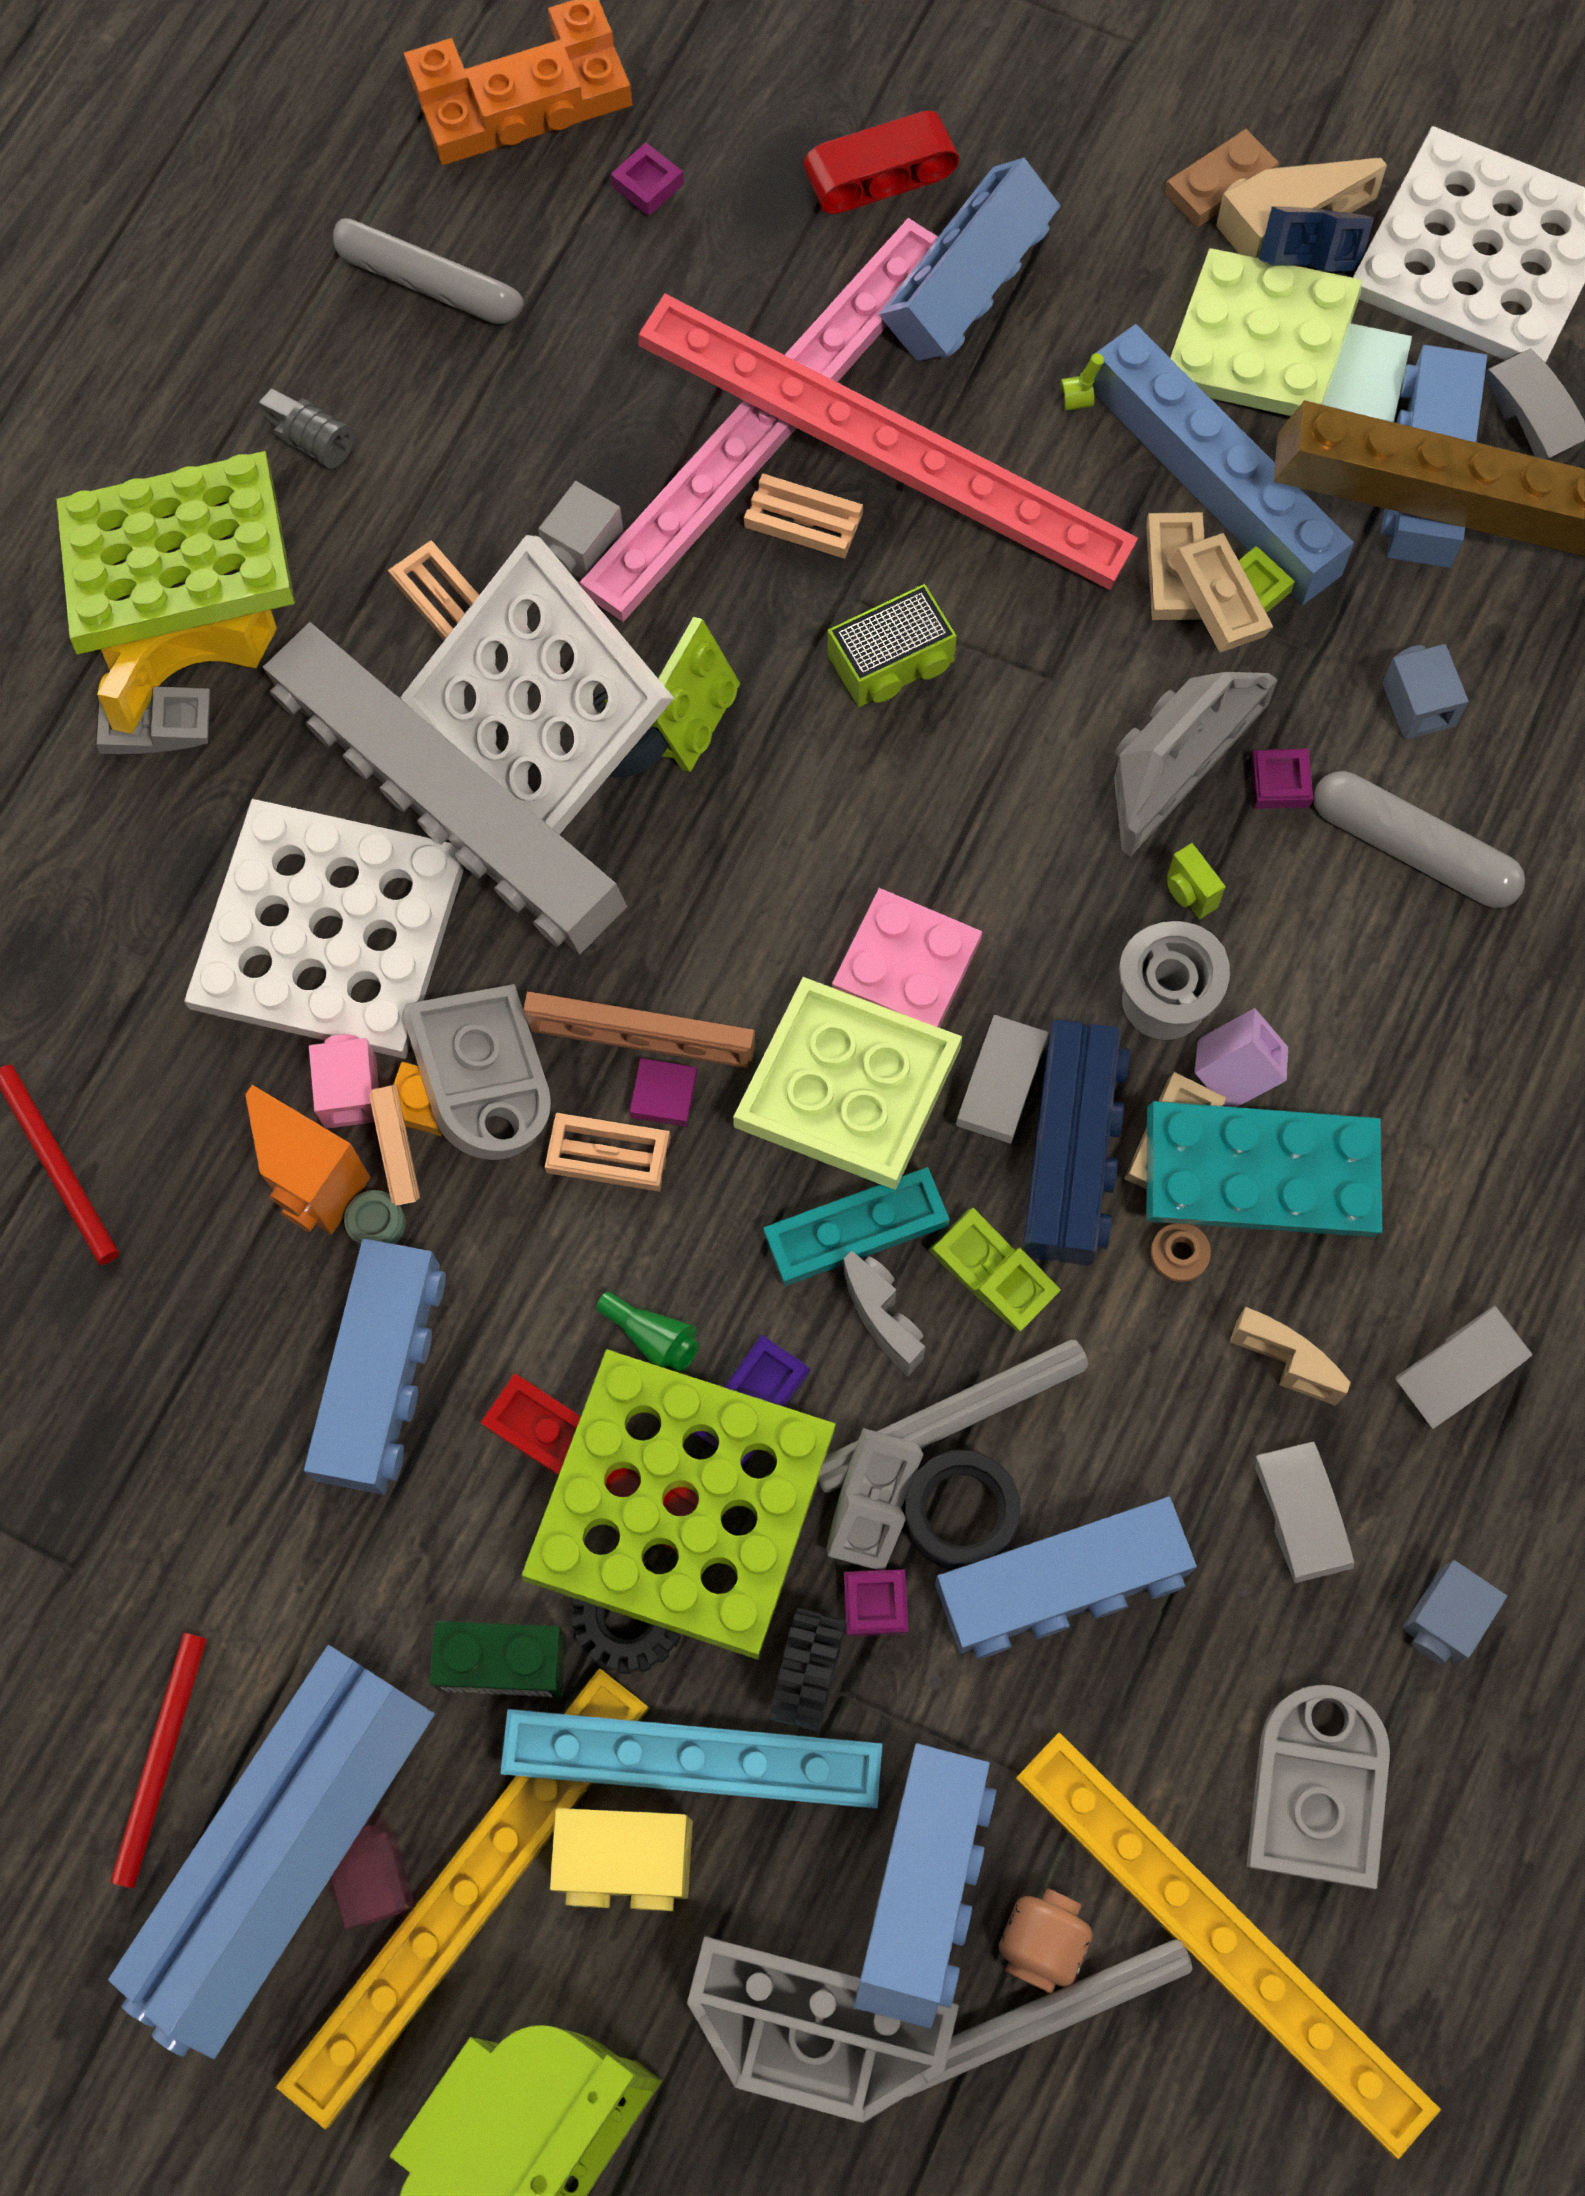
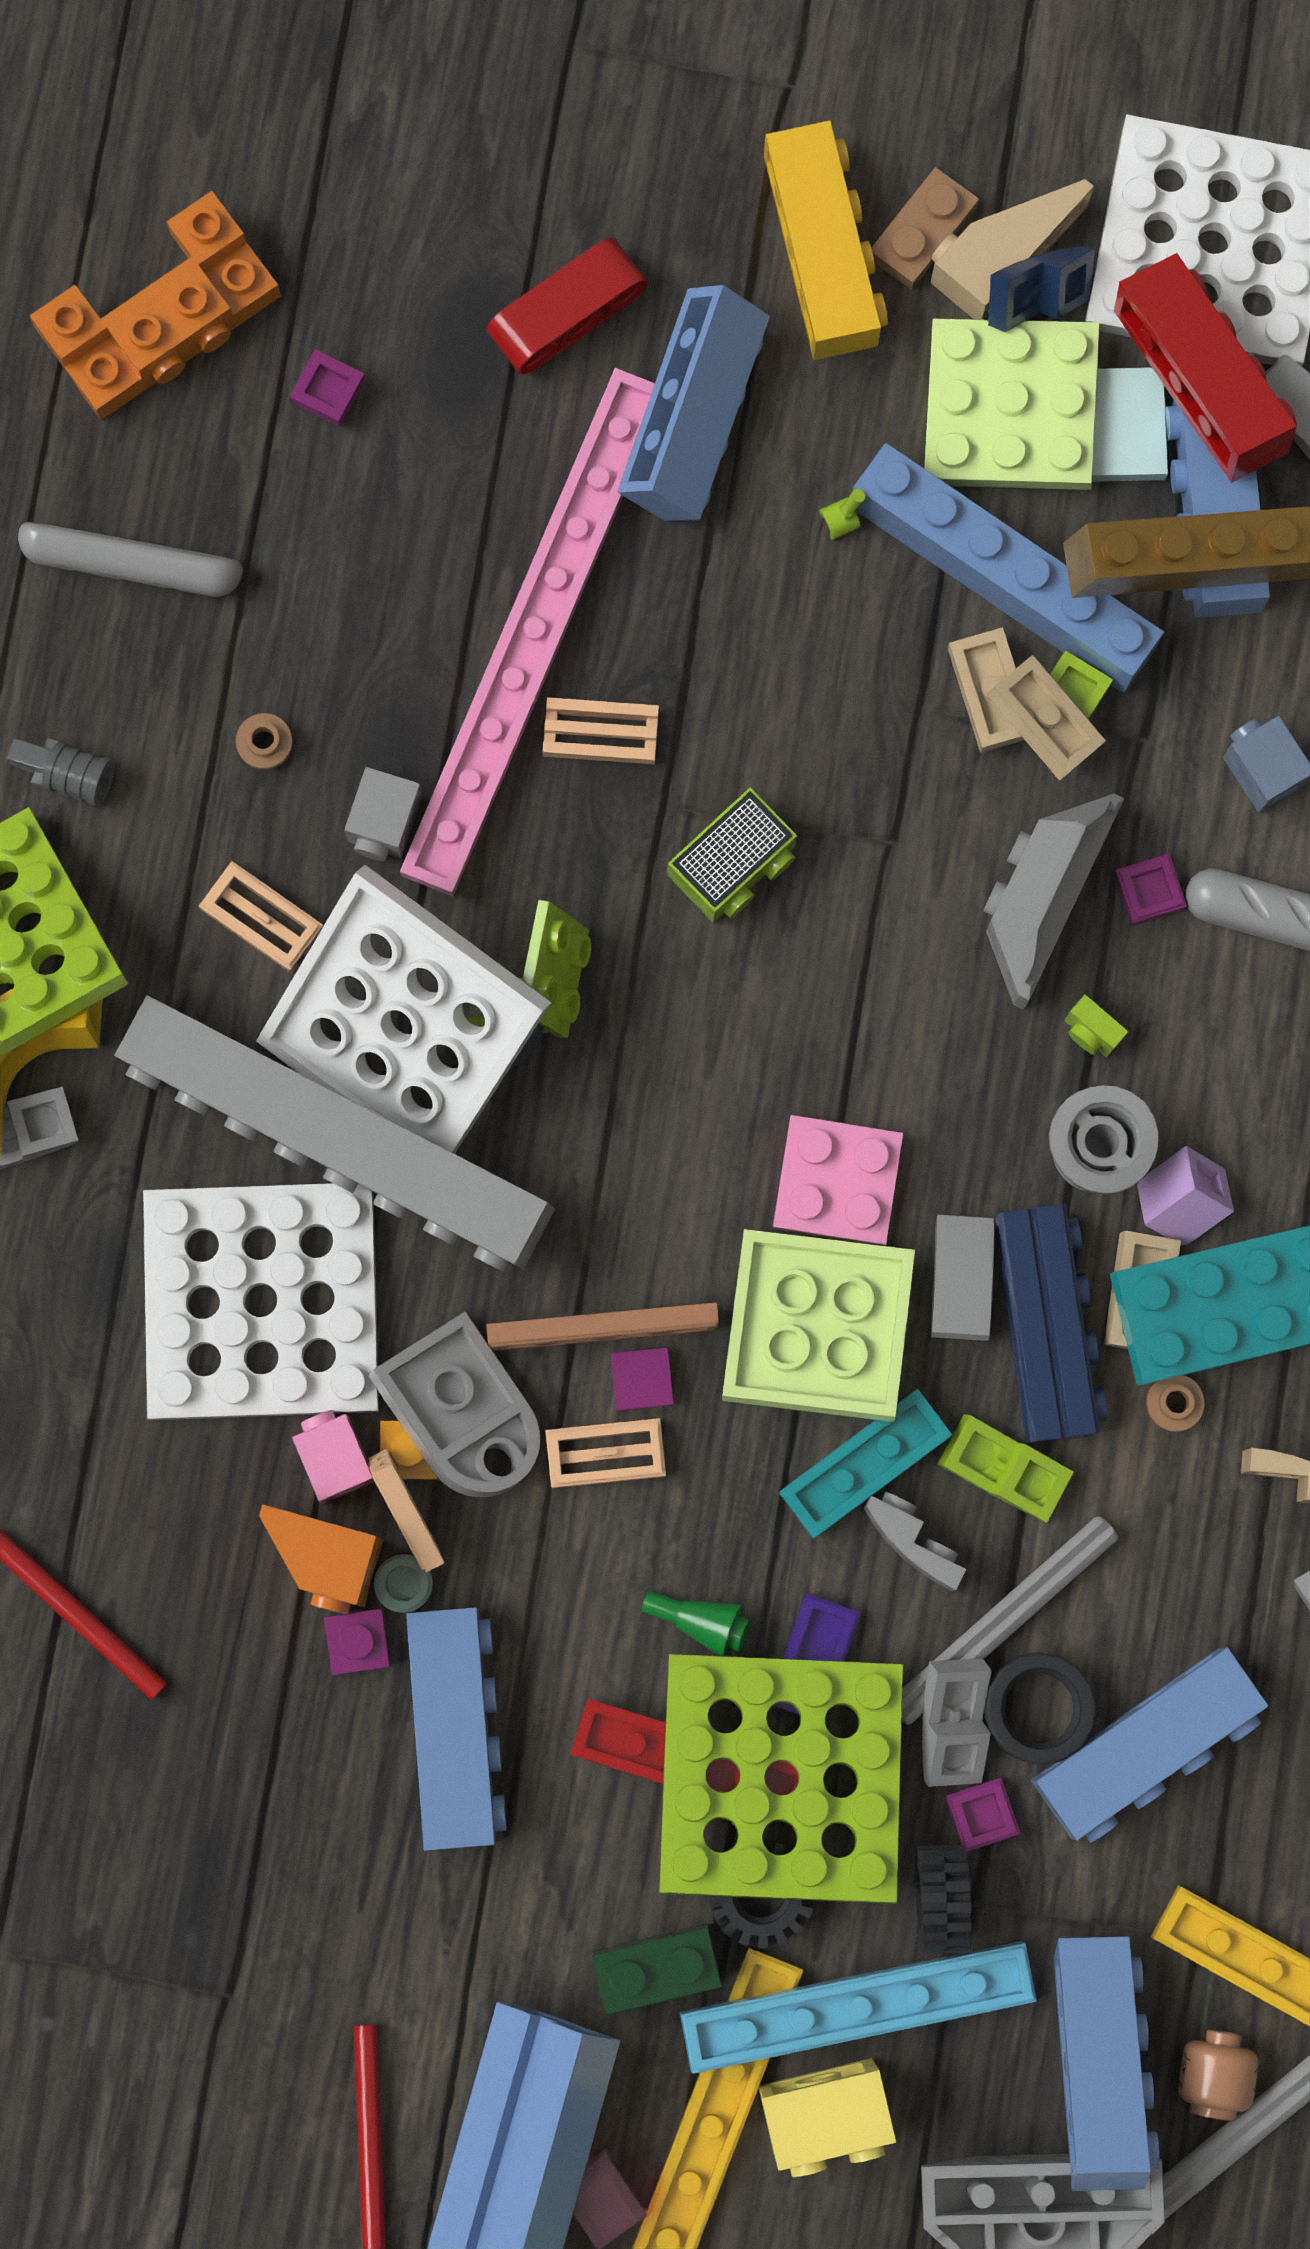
camera: 20 degrees left, 10 degrees up
coral plate [639,294,1138,590] -> none
none -> medium nougat plate [236,713,293,770]
none -> magenta plate [324,1609,391,1675]
none -> yellow brick [764,120,888,361]
none -> red brick [1114,253,1297,483]

